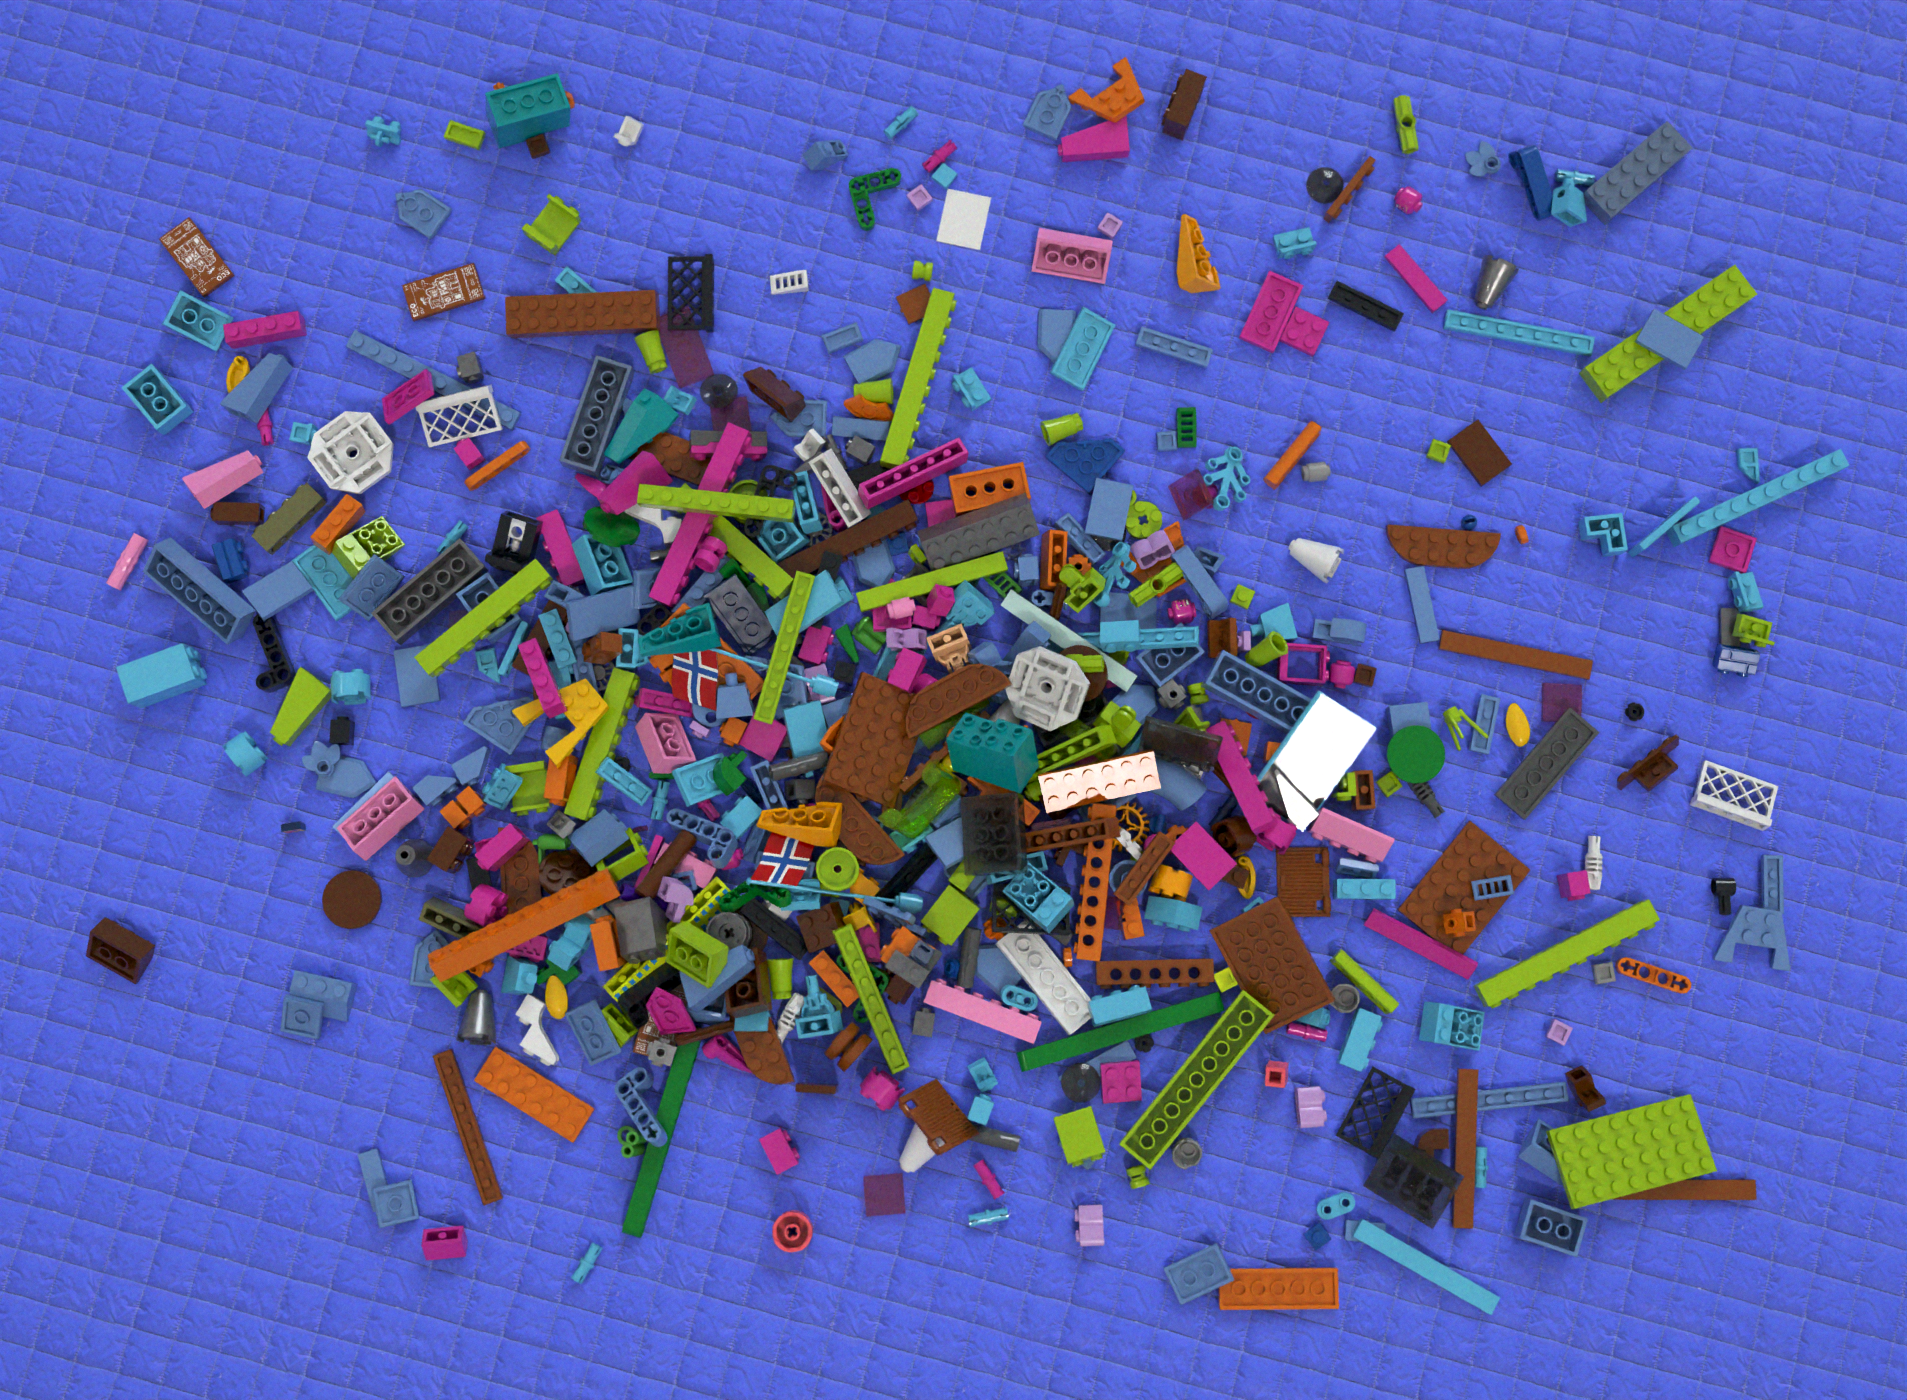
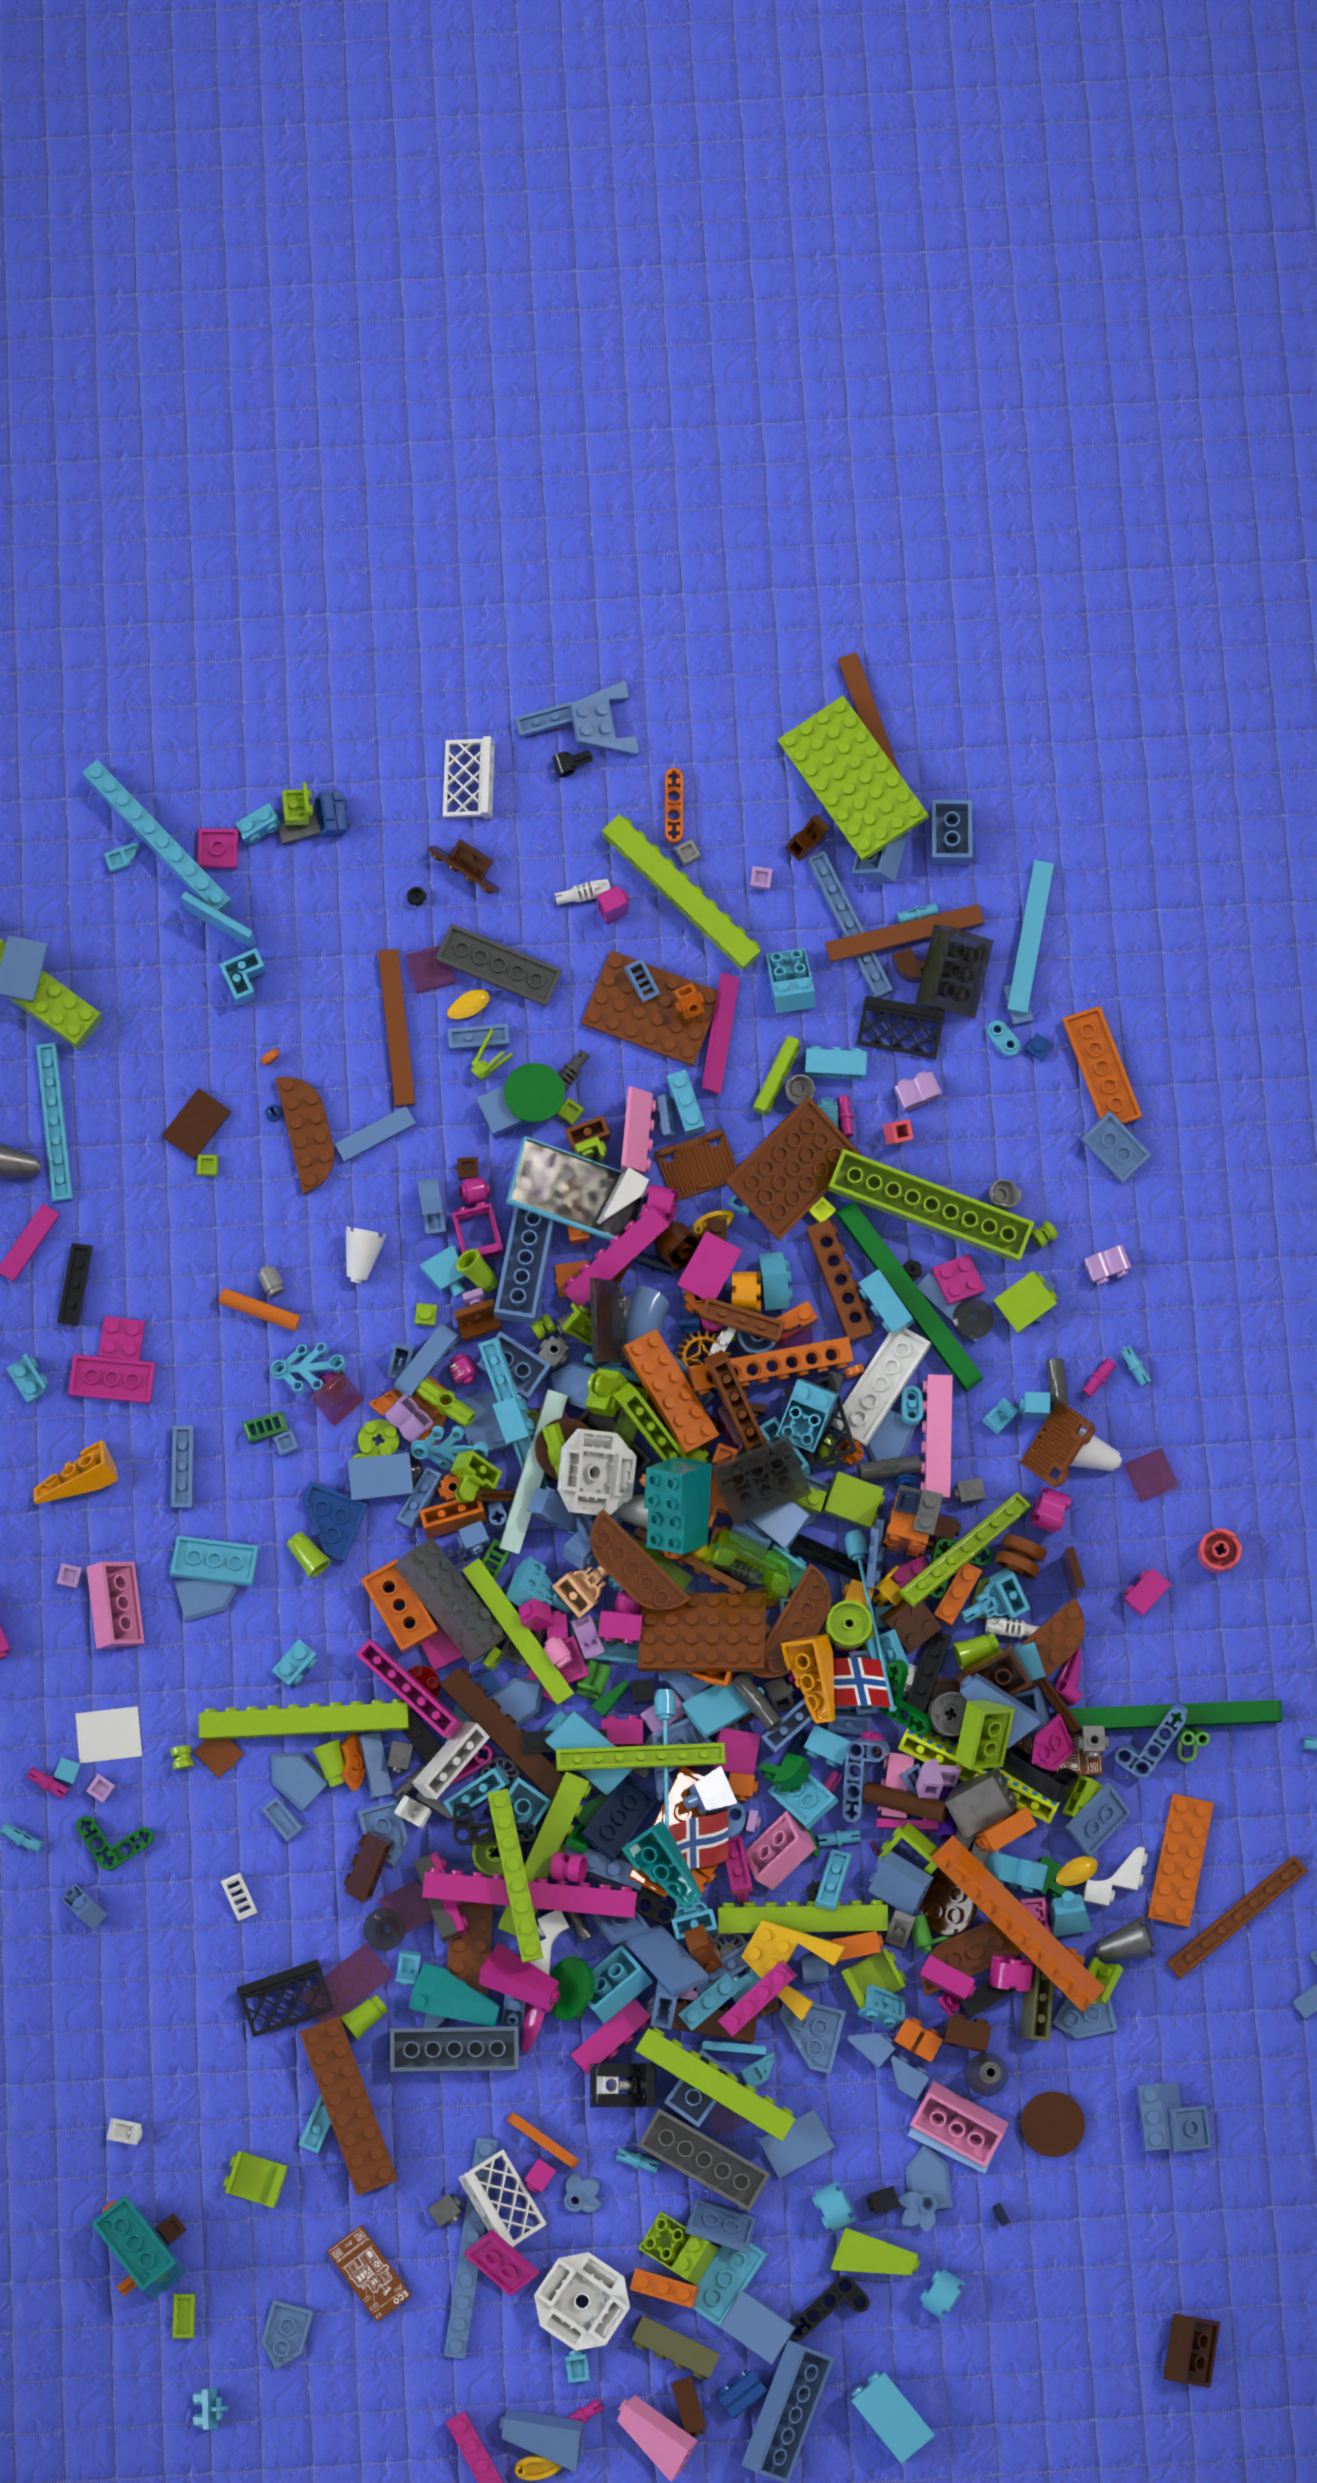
camera: 105 degrees left, 5 degrees down
none -> medium blue plate [563,2172,601,2213]

